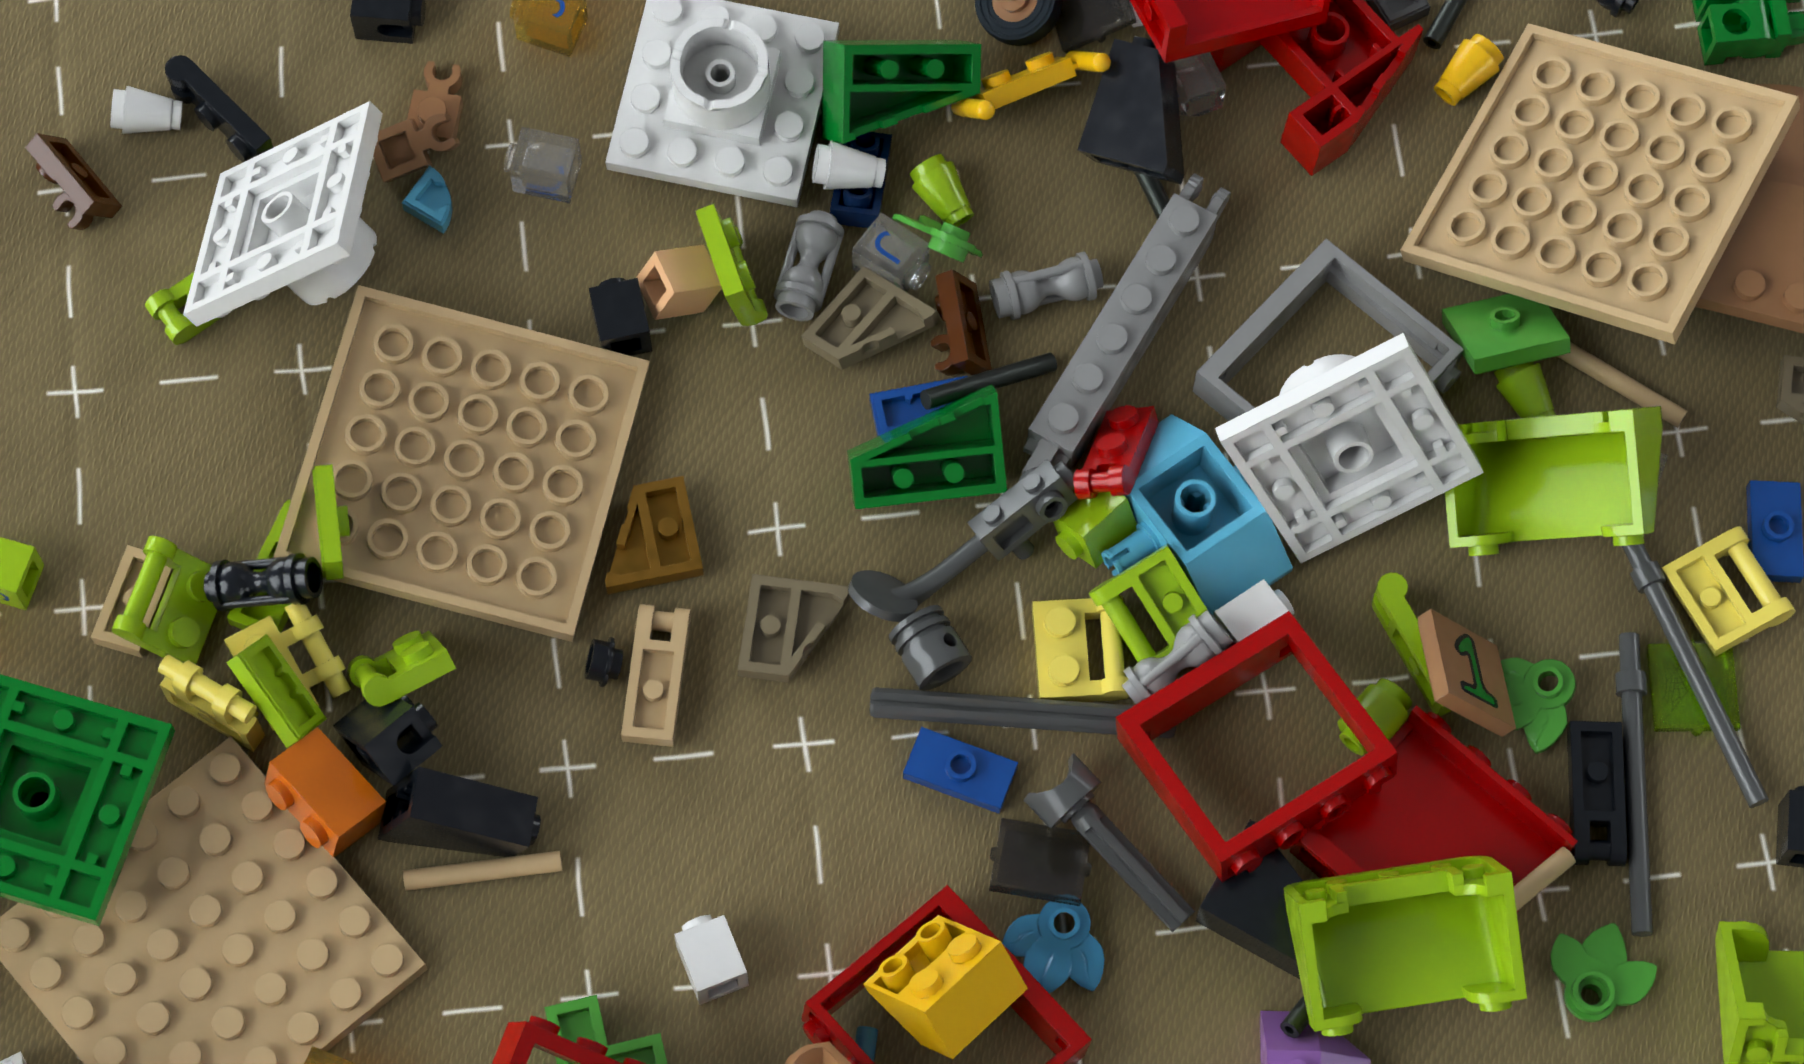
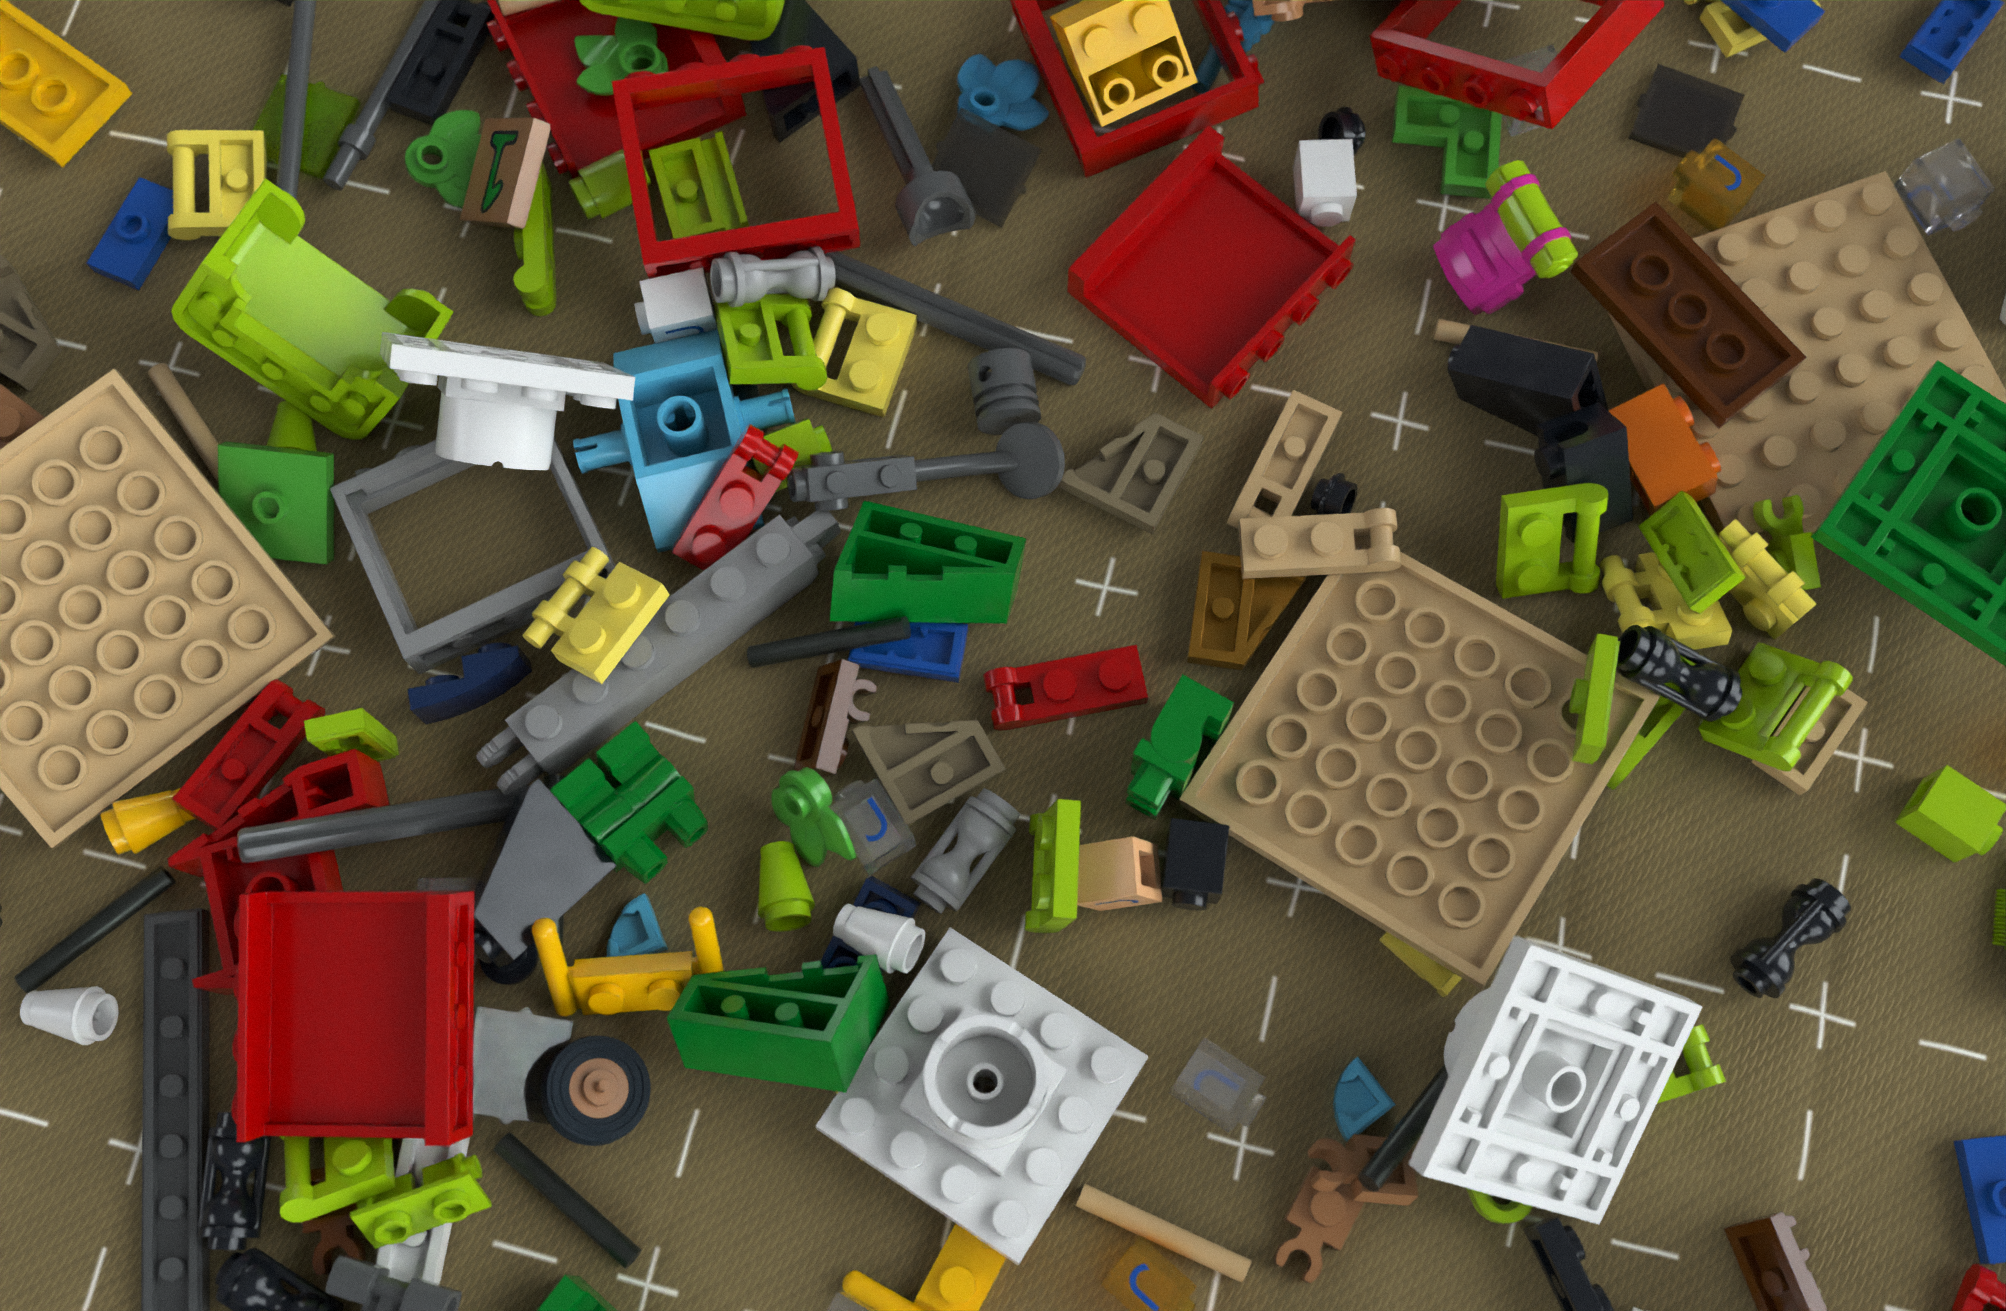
camera: 155 degrees left, 5 degrees up
blue plate [903,727,1018,814] -> none
light grey piece [989,251,1104,320] -> none
none -> red plate [172,679,325,830]
none -> dark grey axle [237,785,529,863]
none -> lime plate [304,708,399,761]
none -> dark blue slope [408,642,532,725]
none -> light yellow plate [522,547,670,684]
none -> green hips [550,720,708,884]
none -> bright green plate [574,17,668,96]
none -> medium azure tile [607,893,668,957]
none -> lime plate [649,131,749,239]
none -> red plate [983,644,1148,731]
none -> red panel [1067,125,1356,409]
none -> tan bar [1076,1184,1251,1283]
none -> green hips [1125,674,1234,820]
none -> tan plate [1238,508,1401,579]
none -> black plate [1318,107,1366,155]
none -> pearl dark grey bar [1358,1063,1449,1192]
none -> dark pink piece [1433,160,1578,315]
none -> reddish brown plate [1570,201,1807,429]
none -> black piece [1730,878,1851,998]
none -> lime plate [1753,495,1821,590]

